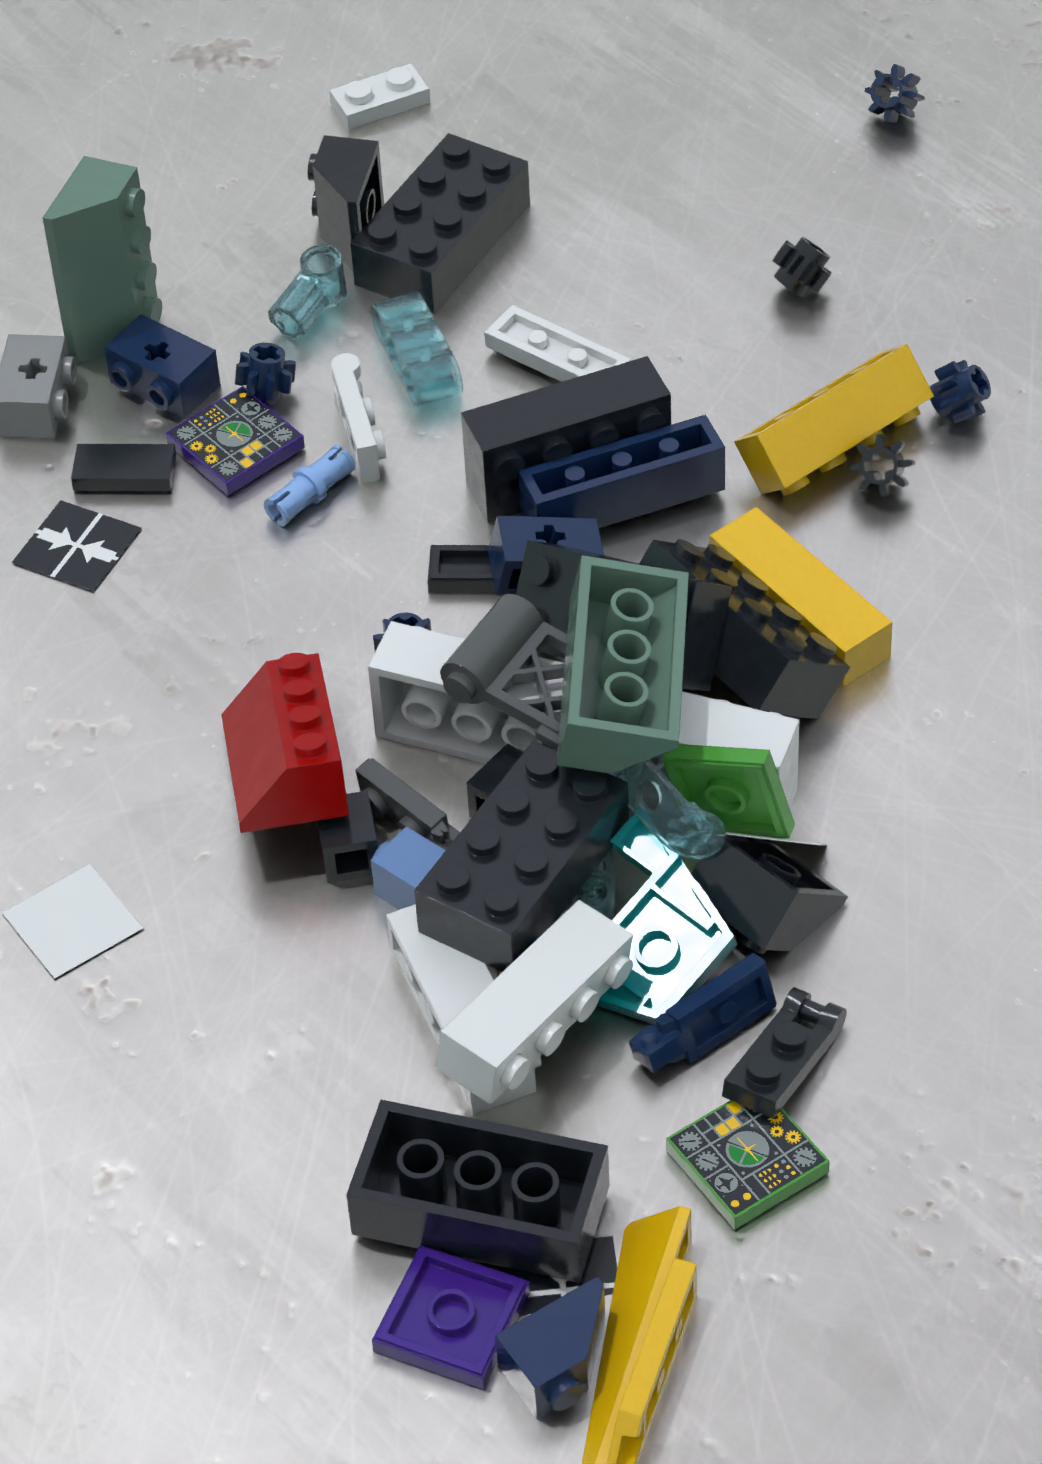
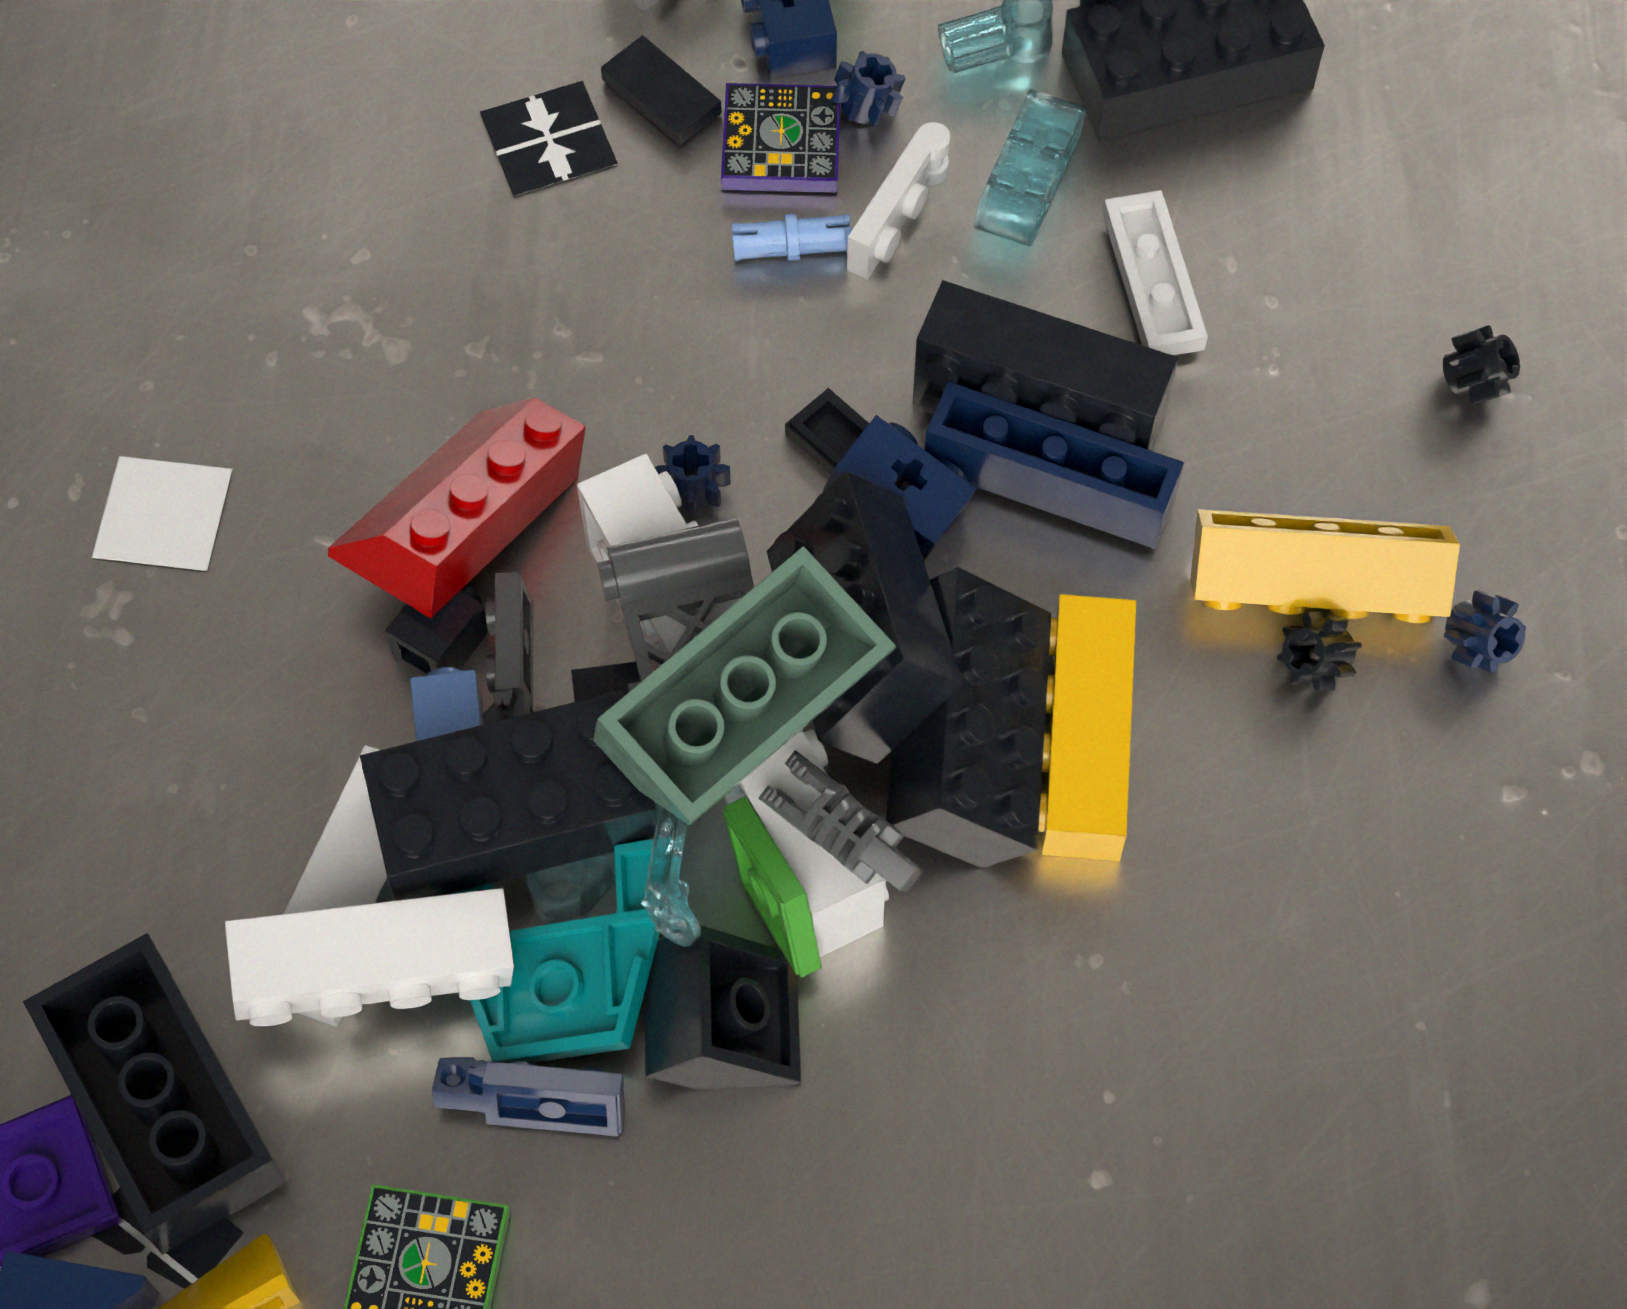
camera: 40 degrees right, 15 degrees up
white sticker [716,831,827,846] -> none
black plate [722,987,847,1119] -> none
none -> dark grey hinge [758,750,923,892]

